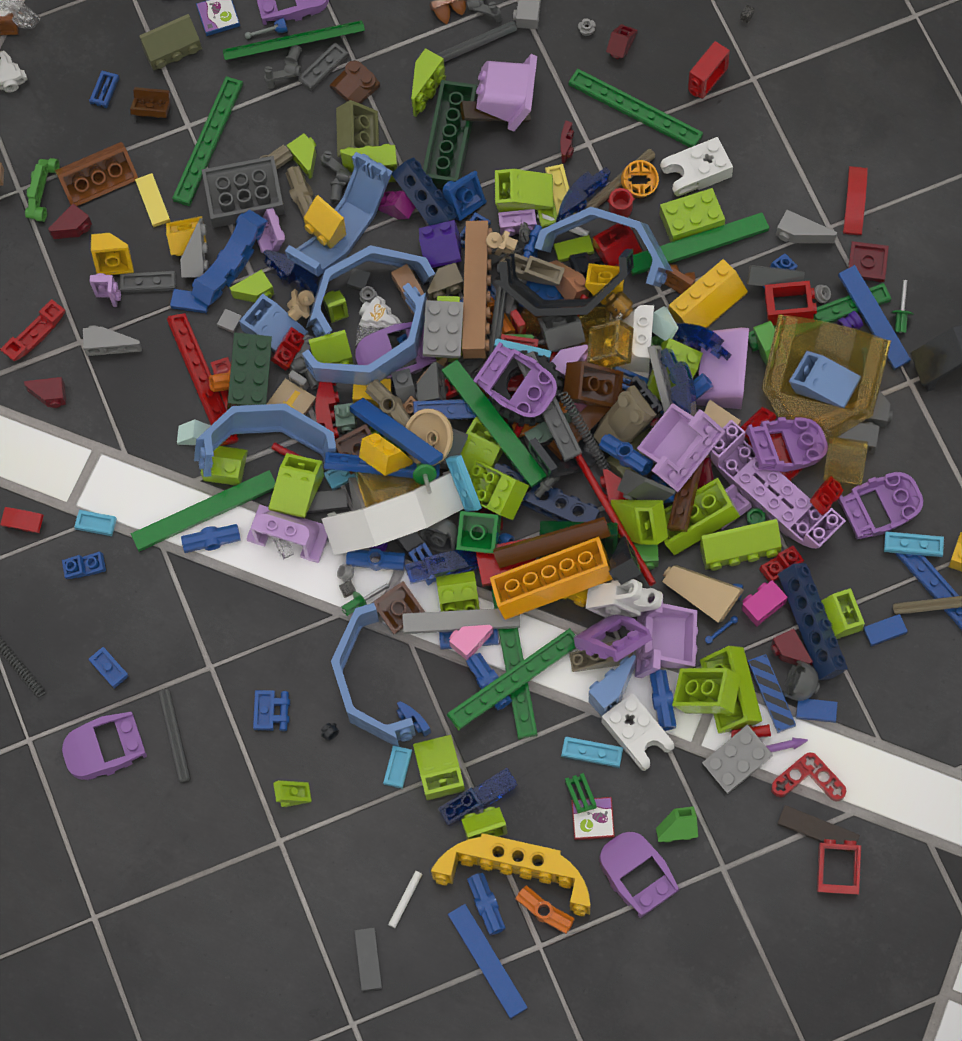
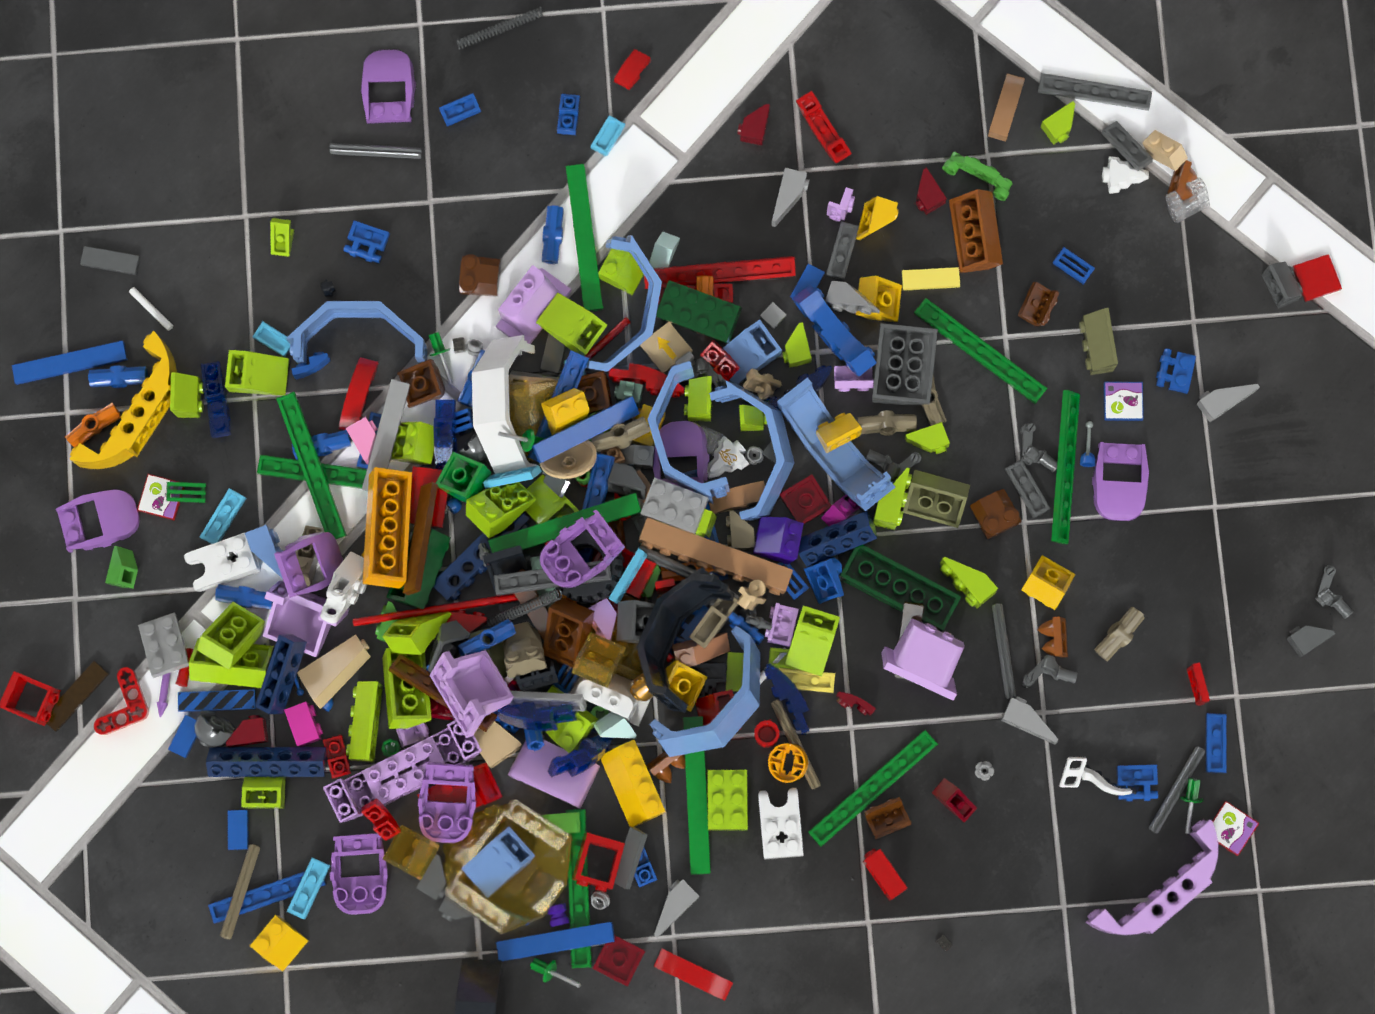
camera: 110 degrees right, 10 degrees up
black slope [609,536,642,585] -> none
none -> dark blue brick [255,635,307,714]
none -> red slope [339,357,379,430]
none -> reddish brown slope [459,254,501,297]
none -> dark red plate [780,475,832,525]
none -> reddish brown bracket [864,797,911,840]
none -> yellow slope [1022,555,1075,610]

